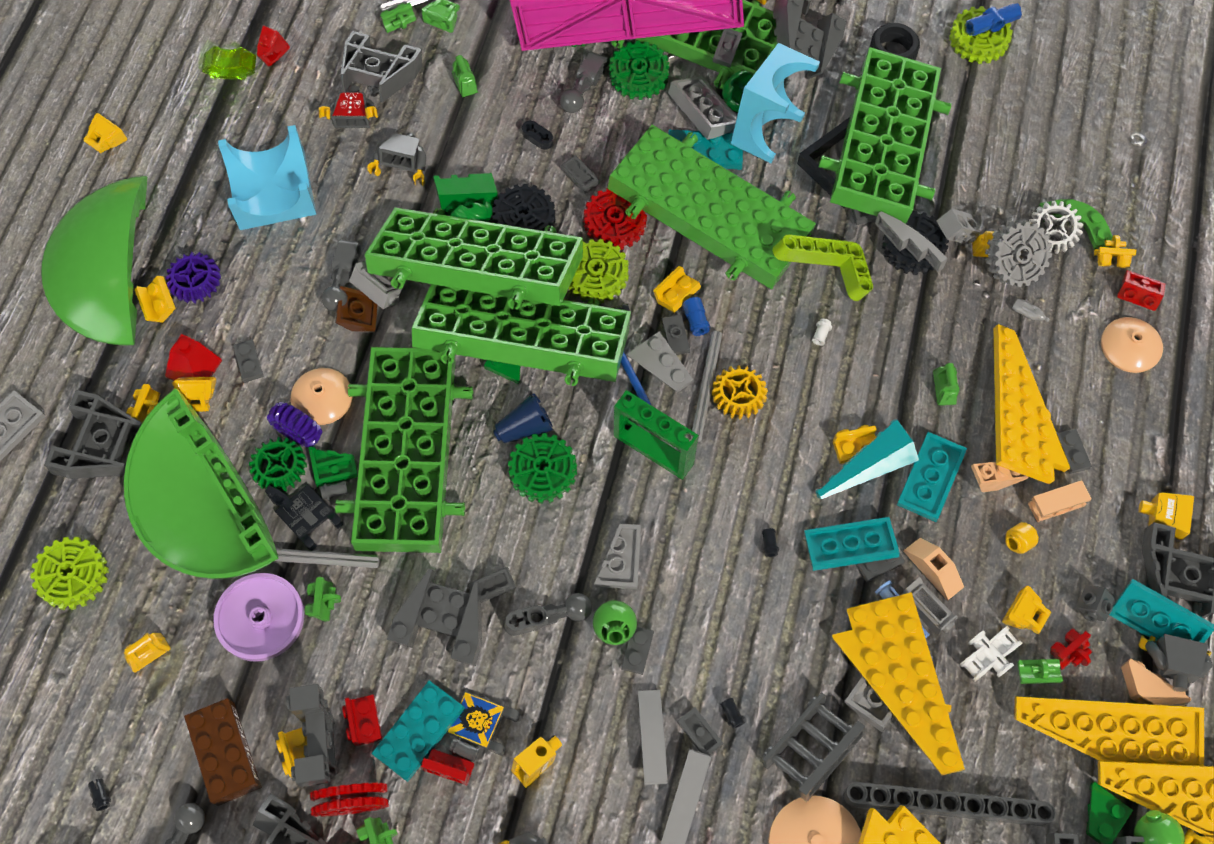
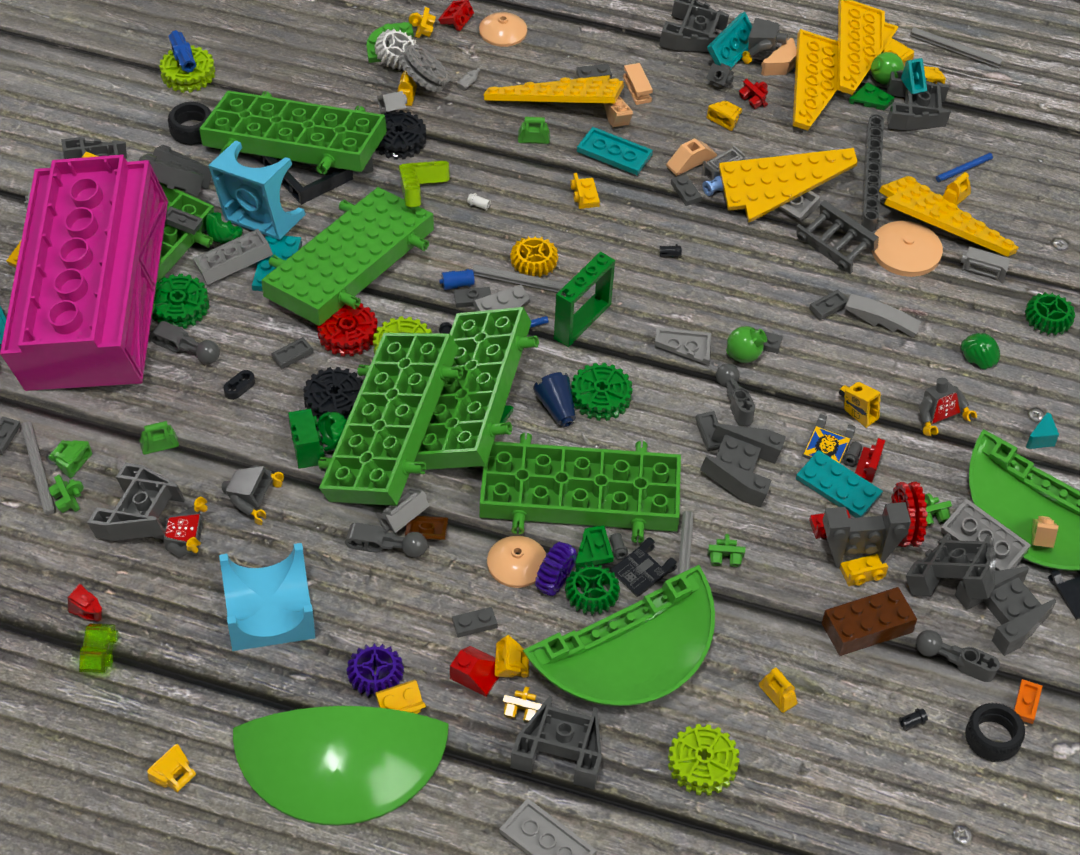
camera: 90 degrees left, 15 degrees down
lavender dish [213,573,304,661] -> none
black tile [265,486,294,509] -> none
light grey slope [638,690,668,785] -> none
yellow bracket [653,266,701,313] -> none
black pin [720,698,745,729] -> none
teal plate [804,517,900,571] -> none
teal wedge [815,419,919,499] -> none
light grey slope [875,211,948,272] -> none
white axle [960,626,1022,682] -> none
yellow head [1005,522,1039,554] -> none
bright green hips [1017,659,1063,684] -> none
yellow torso [1138,493,1194,540] -> none

